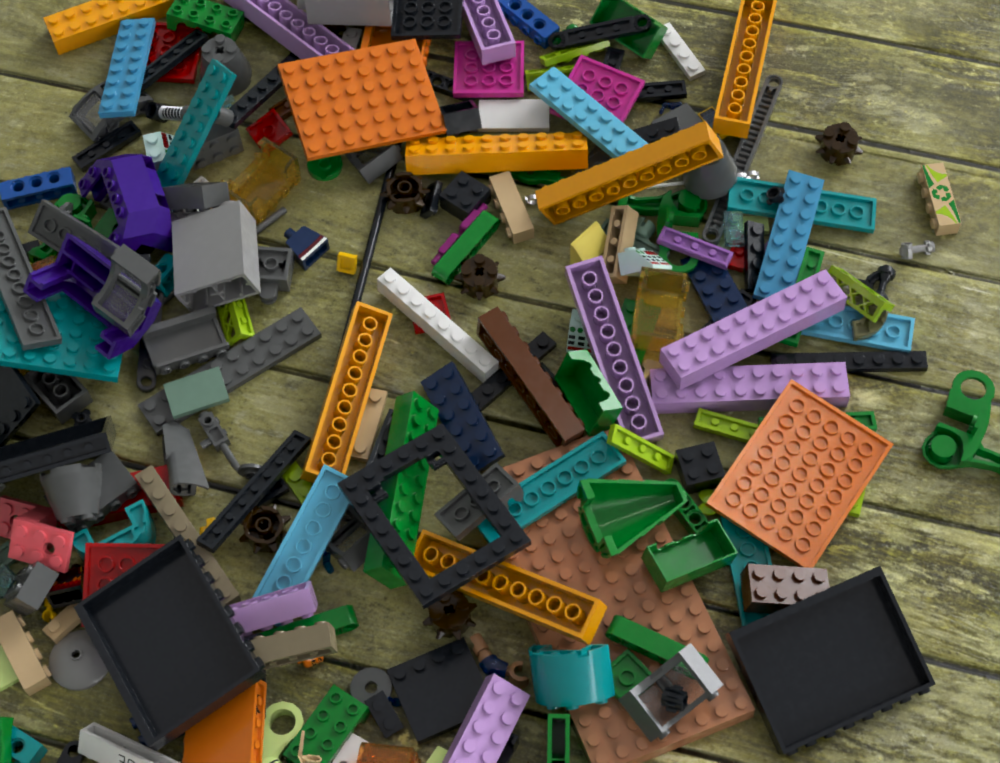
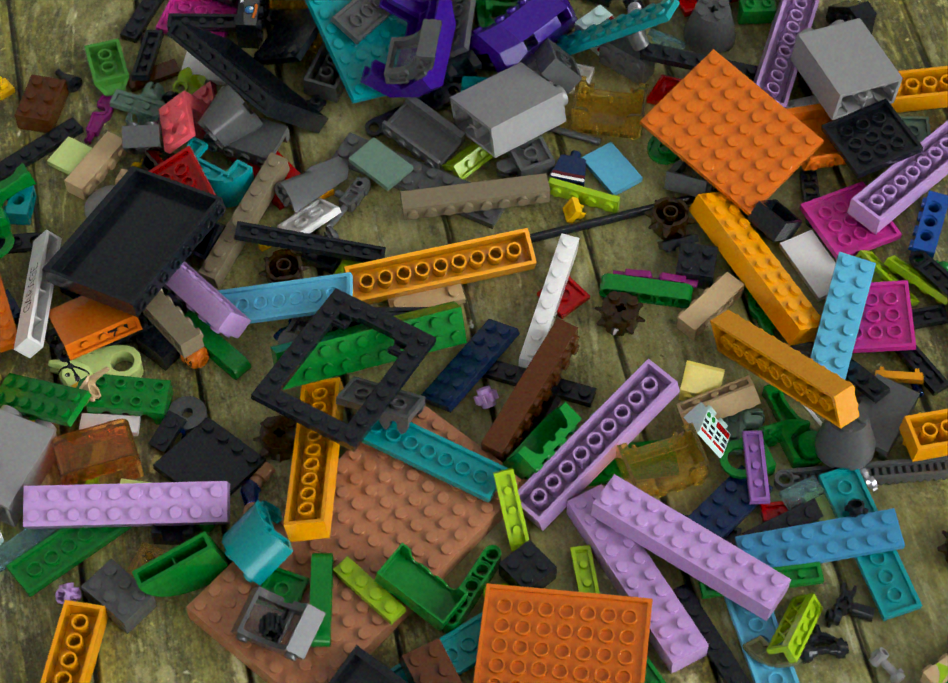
camera: 60 degrees right, 5 degrees down
green cone [577,478,687,559] -> none
none -> black piece [135,326,181,371]
none -> white tile [277,198,341,234]
none -> lime plate [333,556,406,625]
none -> dark tan brick [400,173,550,220]
none -> lavender gear [473,386,499,409]
none -> lime plate [548,177,620,213]
none -> medium azure tile [582,142,643,196]
none -> black plate [825,604,842,628]
none -> black bar [836,582,876,622]
none -> light orange piece [875,366,924,384]

